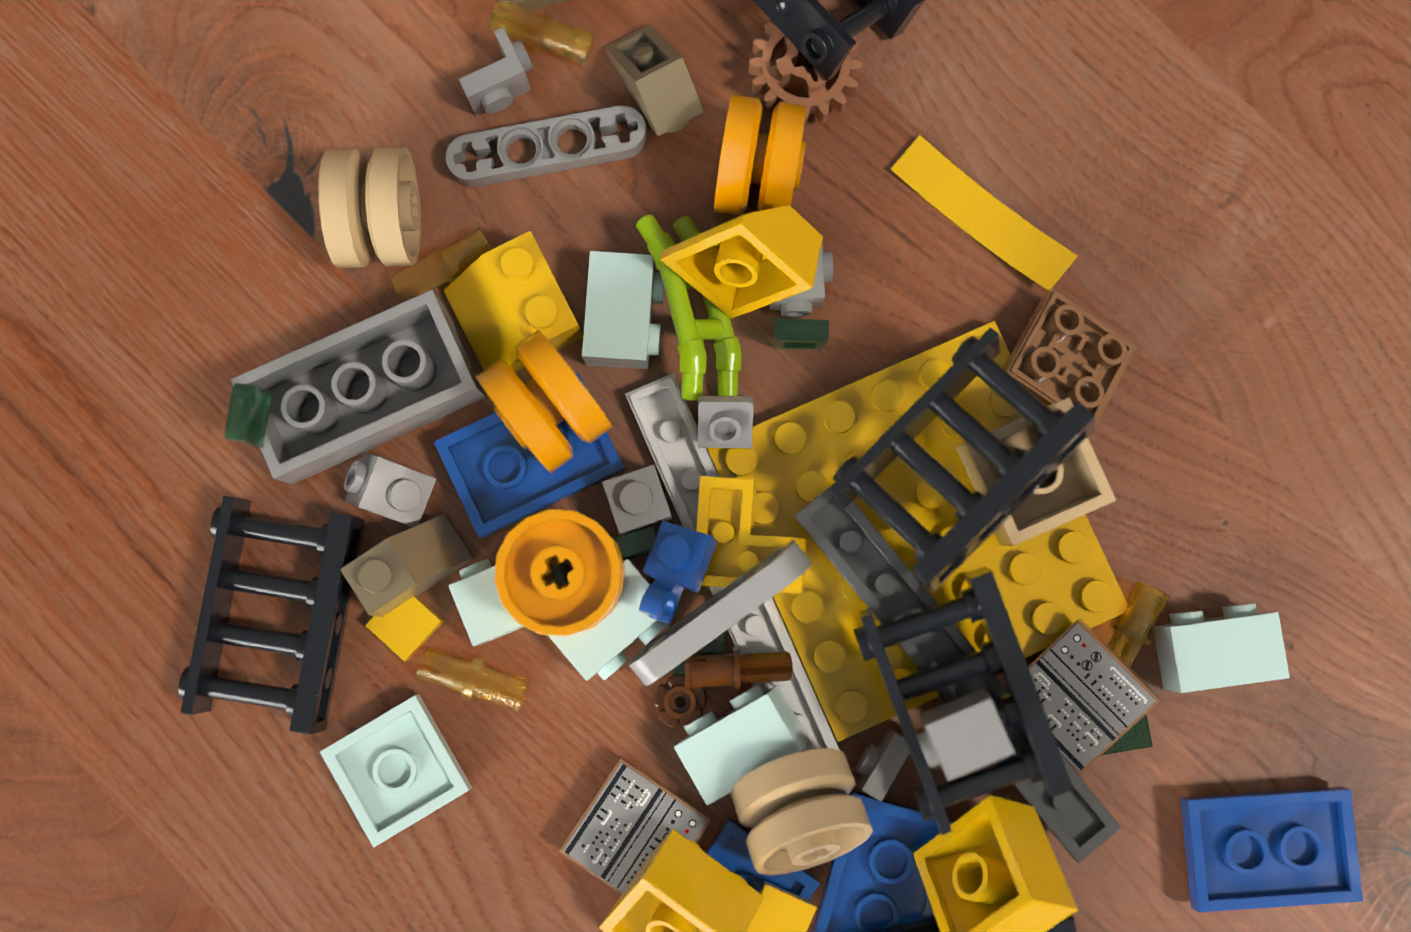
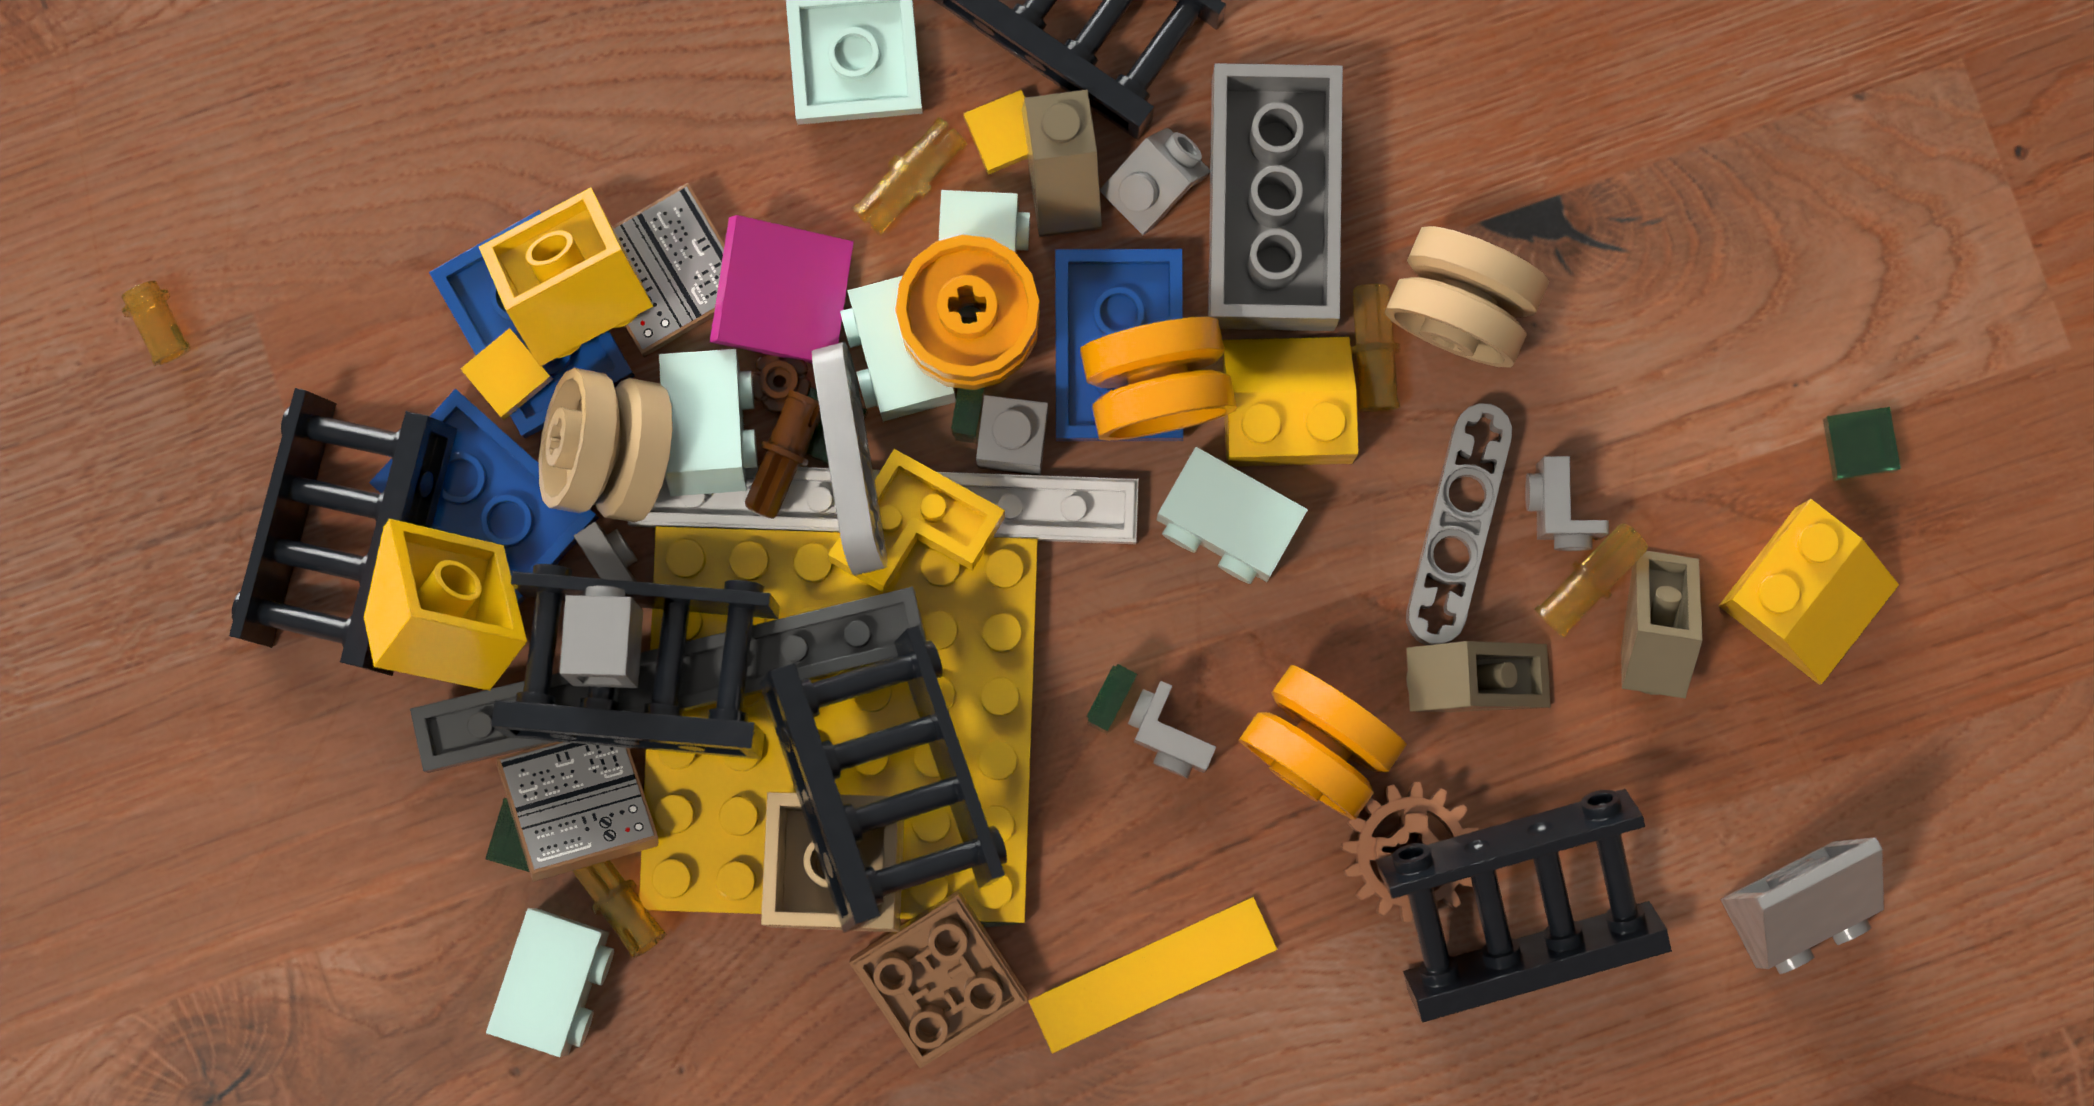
camera: 120 degrees right, 0 degrees up
clear green tile [224,383,272,448] -> none
lime piece [636,214,742,400] -> none
blue plate [639,521,718,624] -> none
yellow slope [660,205,823,319] -> none
light grey bracket [698,396,753,448] -> none
blue plate [1180,786,1363,912] -> none
none -> dark pink tile [710,215,854,364]

